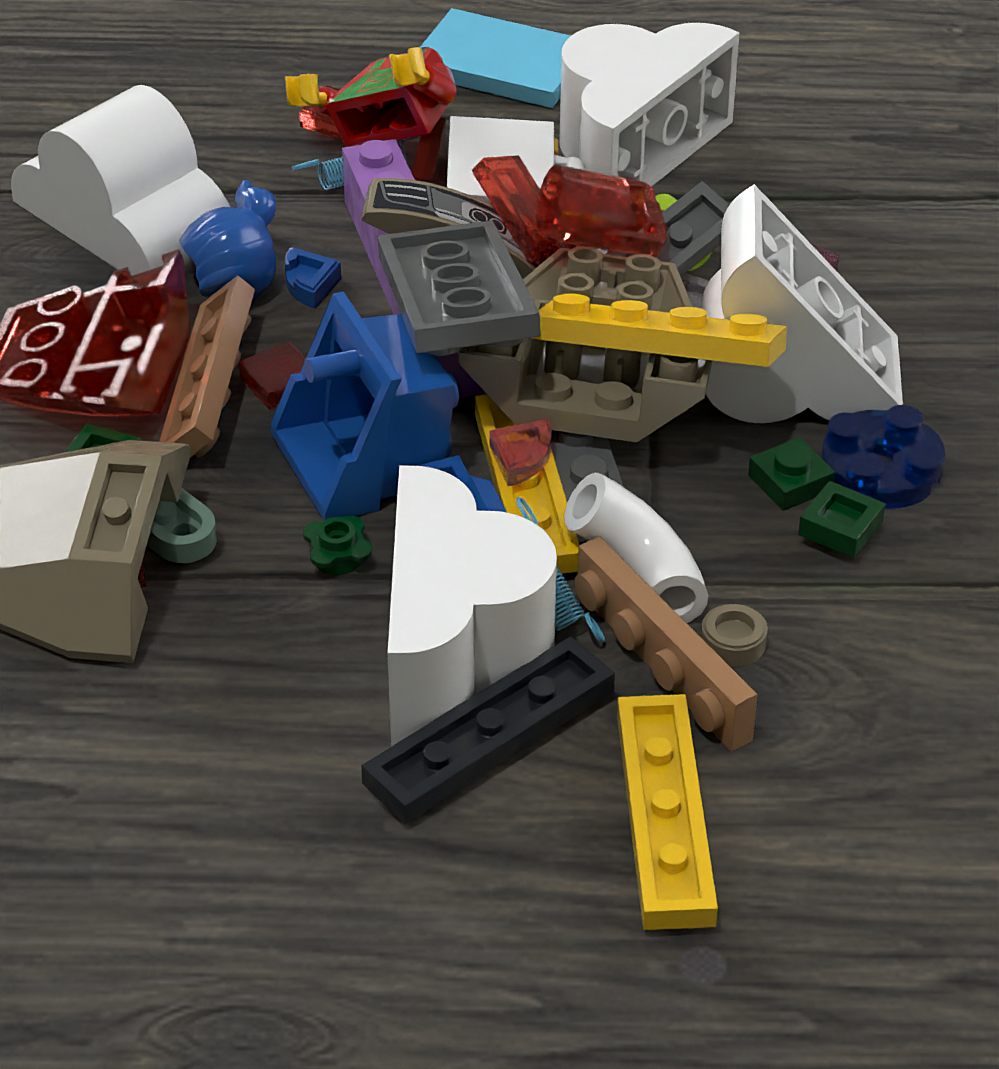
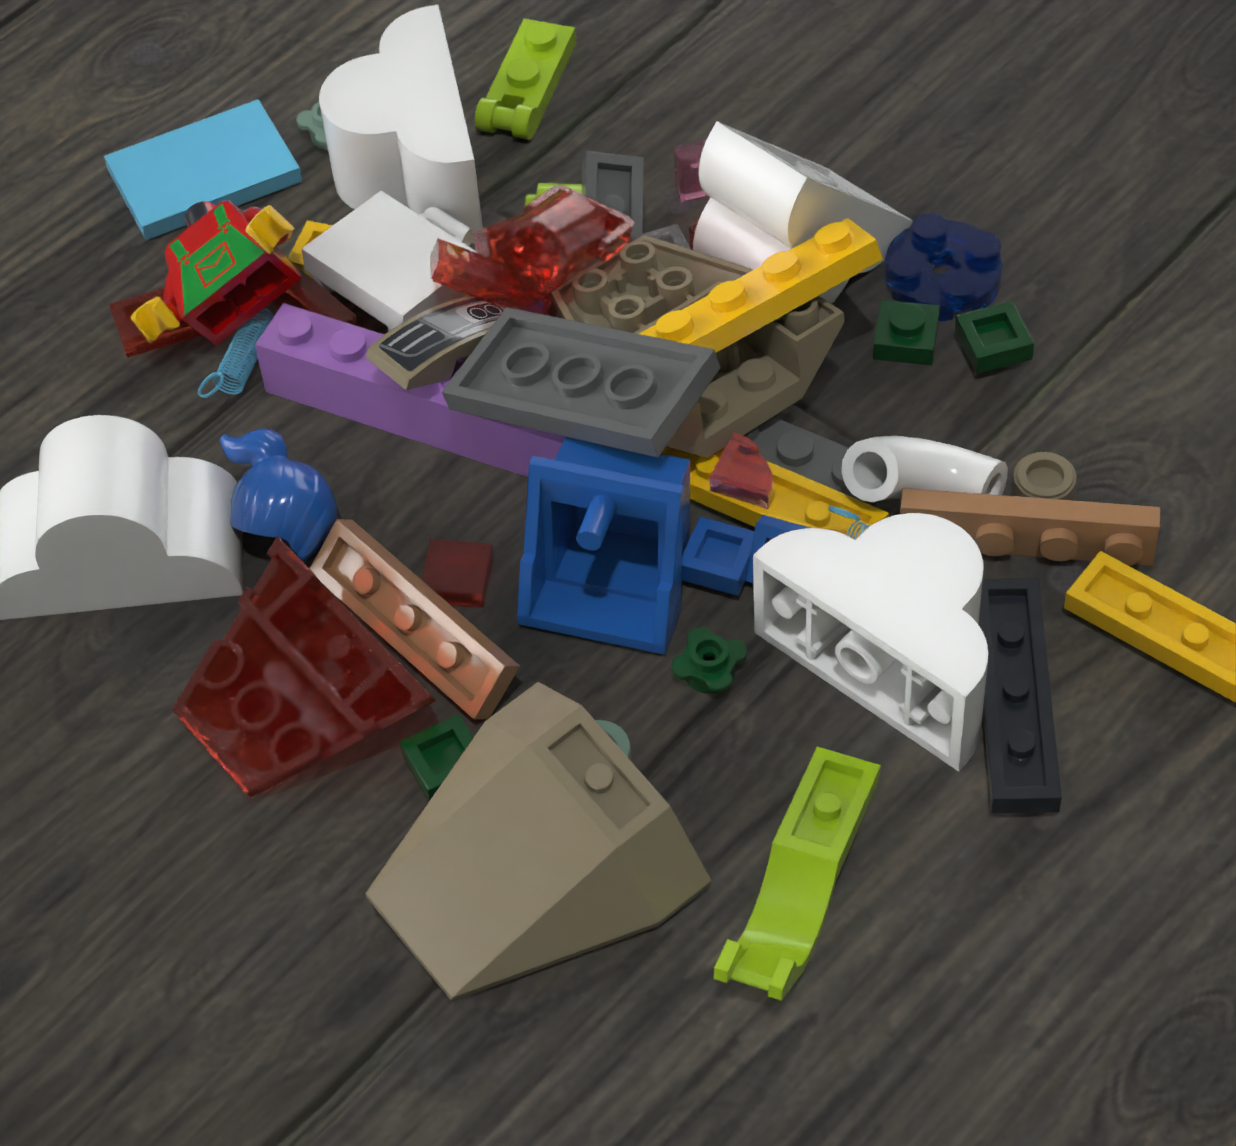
camera: 45 degrees left, 10 degrees up
blue tile [285,247,341,309] -> none
none -> lime plate [475,19,576,140]
none -> lime piece [714,747,881,1001]

